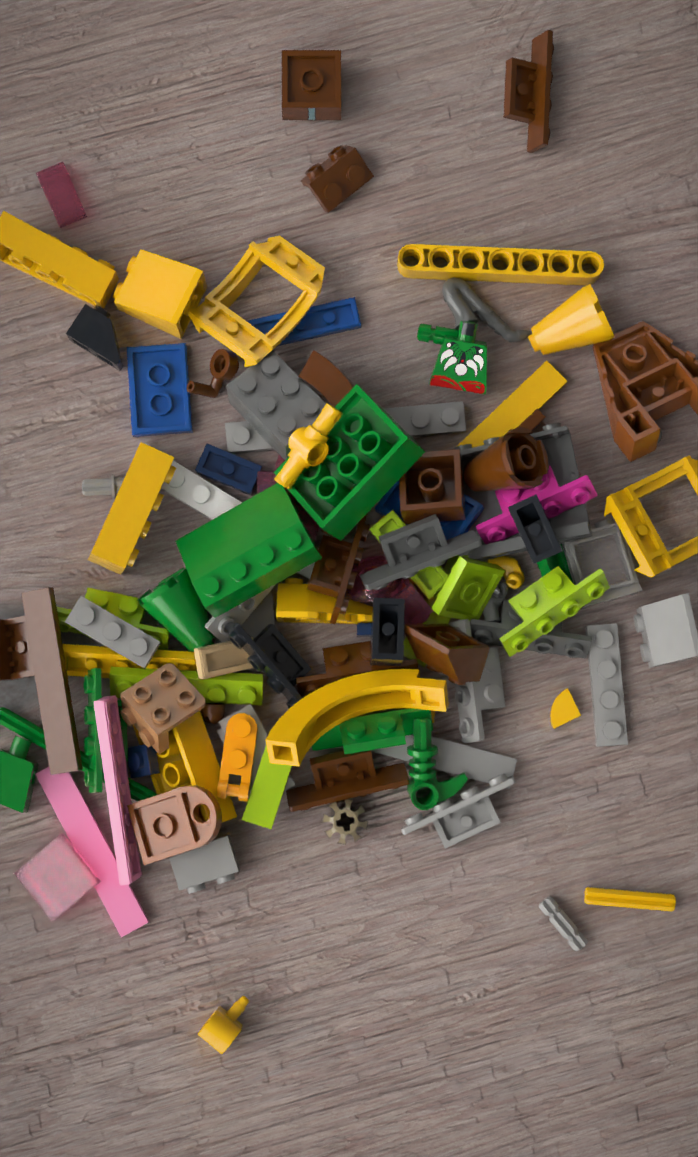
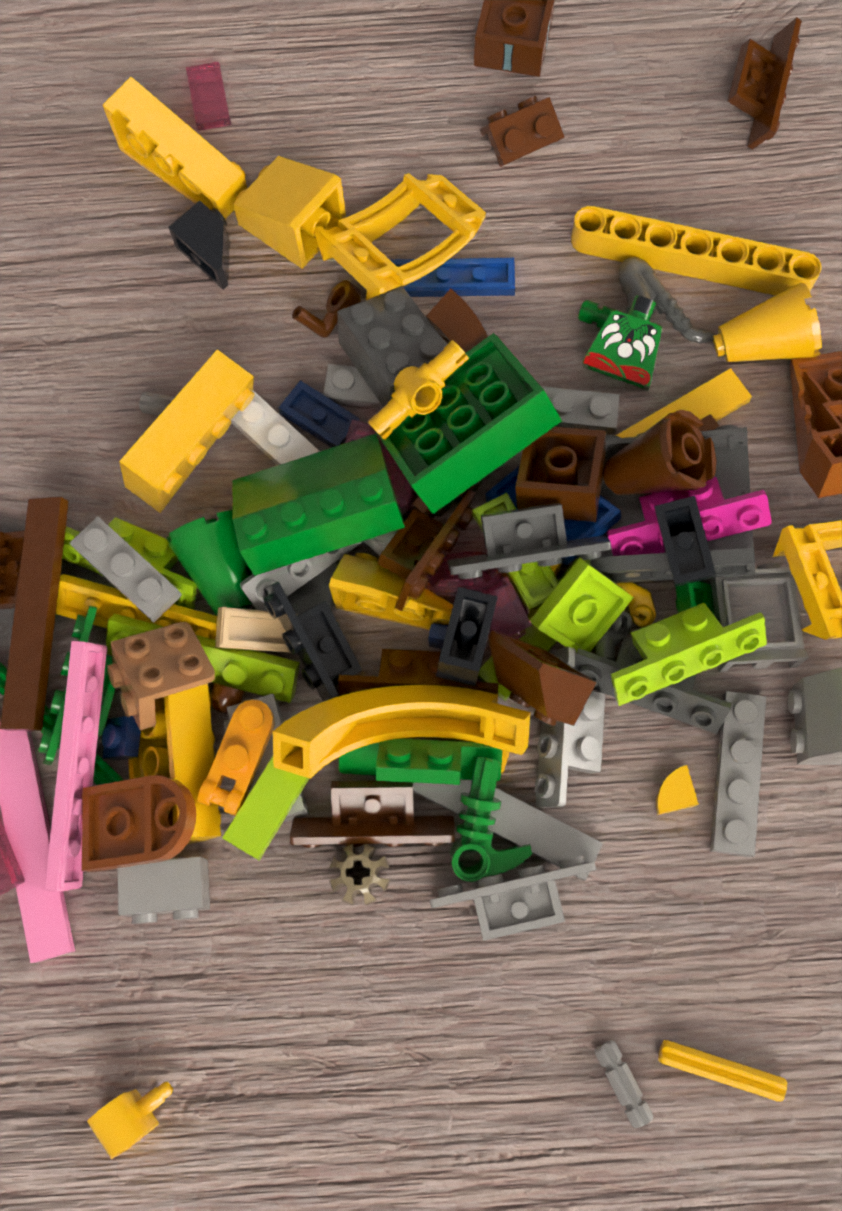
camera: 20 degrees right, 10 degrees down
blue tile [126,343,193,437] -> none

